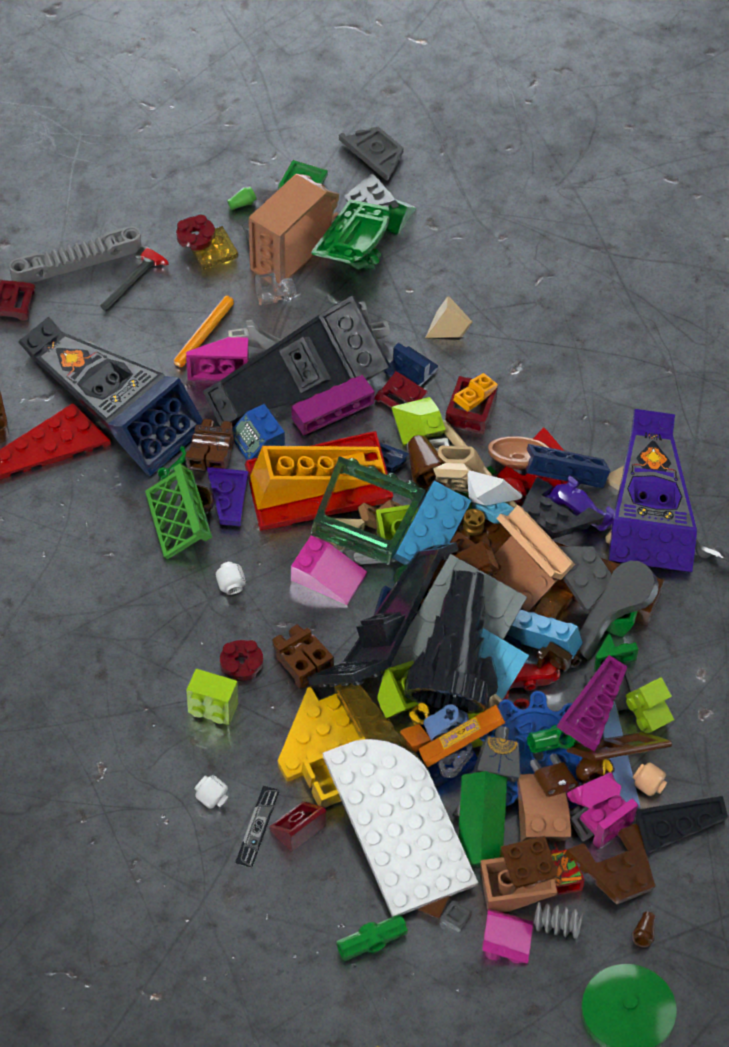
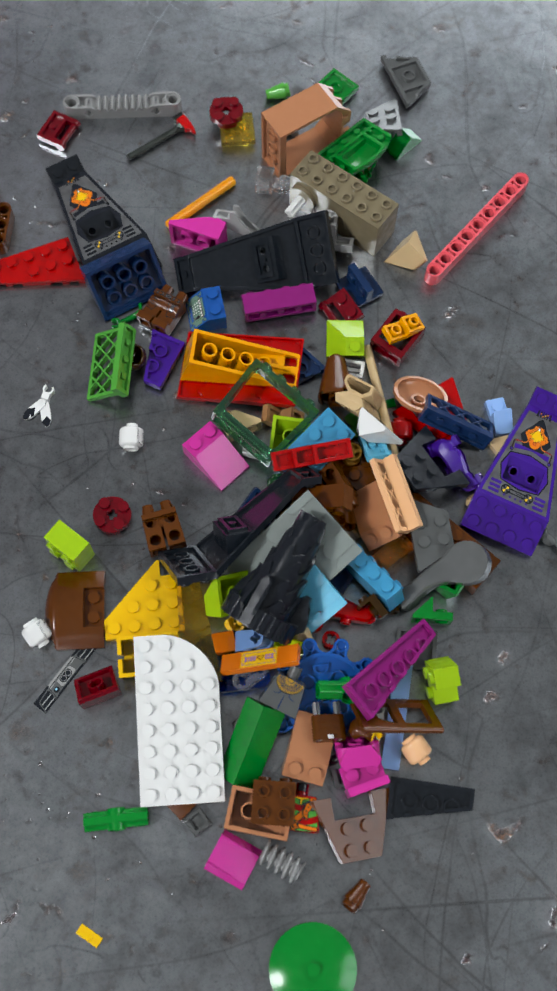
camera: 20 degrees right, 15 degrees up
none -> white piece [23,384,55,427]
none -> reddish brown slope [45,571,105,651]
none -> red slope [270,438,353,472]
none -> dark tan piece [285,150,399,256]
none -> coral beam [424,172,529,286]
none -> light blue slope [484,397,513,437]

